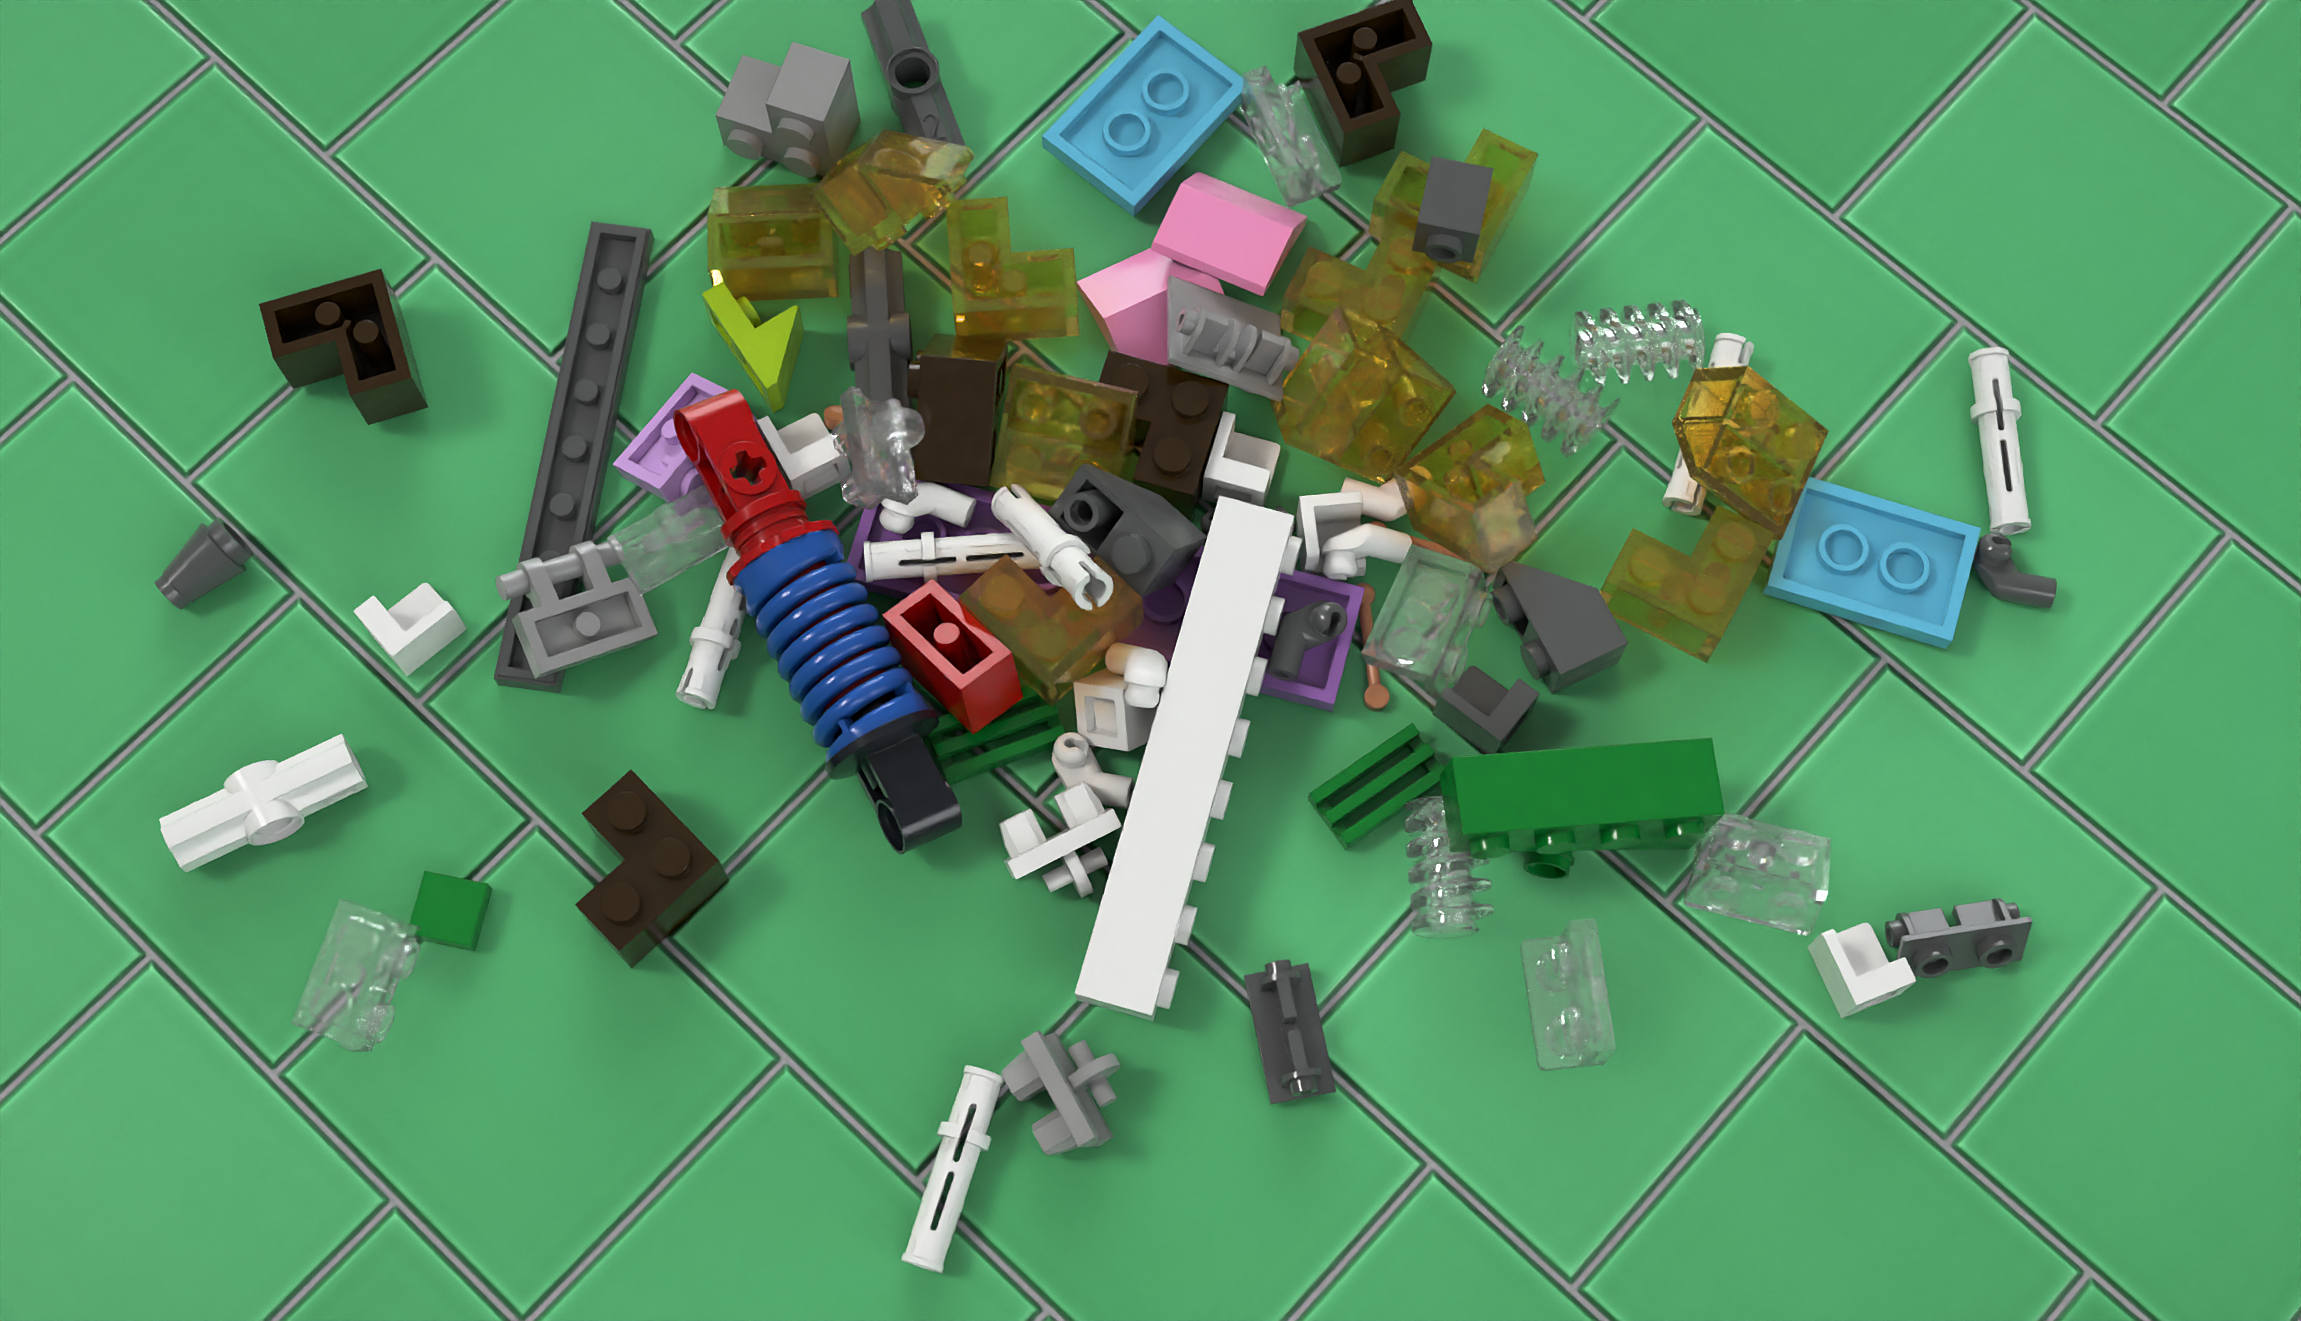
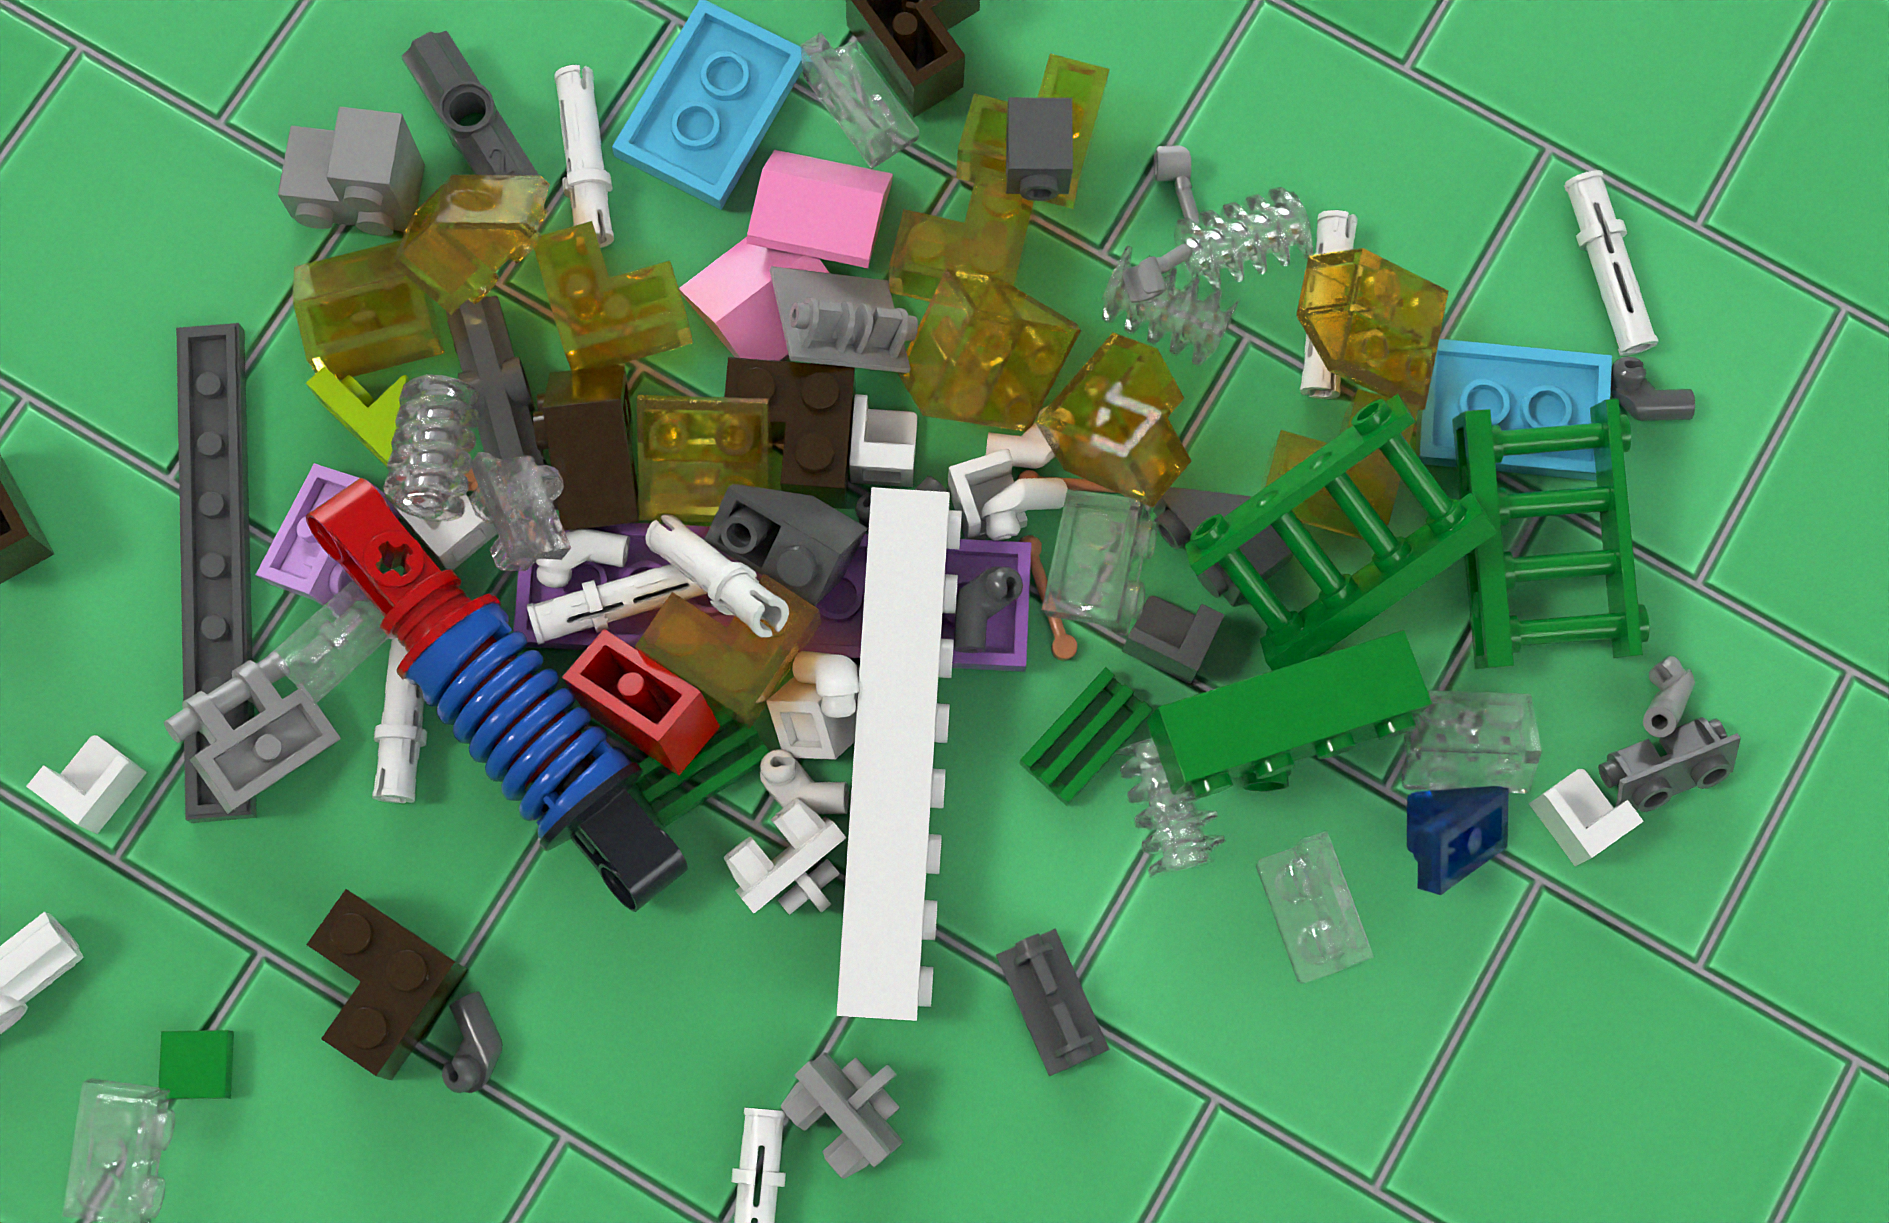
camera: 15 degrees left, 5 degrees up
none -> clear piece [383,374,480,522]
none -> dark grey arm [442,991,503,1093]
none -> white pin [554,65,614,249]
none -> light grey hand [1122,244,1192,303]
none -> light grey hand [1154,145,1202,230]
none -> green fence [1185,393,1498,671]
none -> clear blue slope [1407,786,1509,895]
none -> green fence [1452,399,1650,669]
none -> light grey arm [1643,656,1695,737]

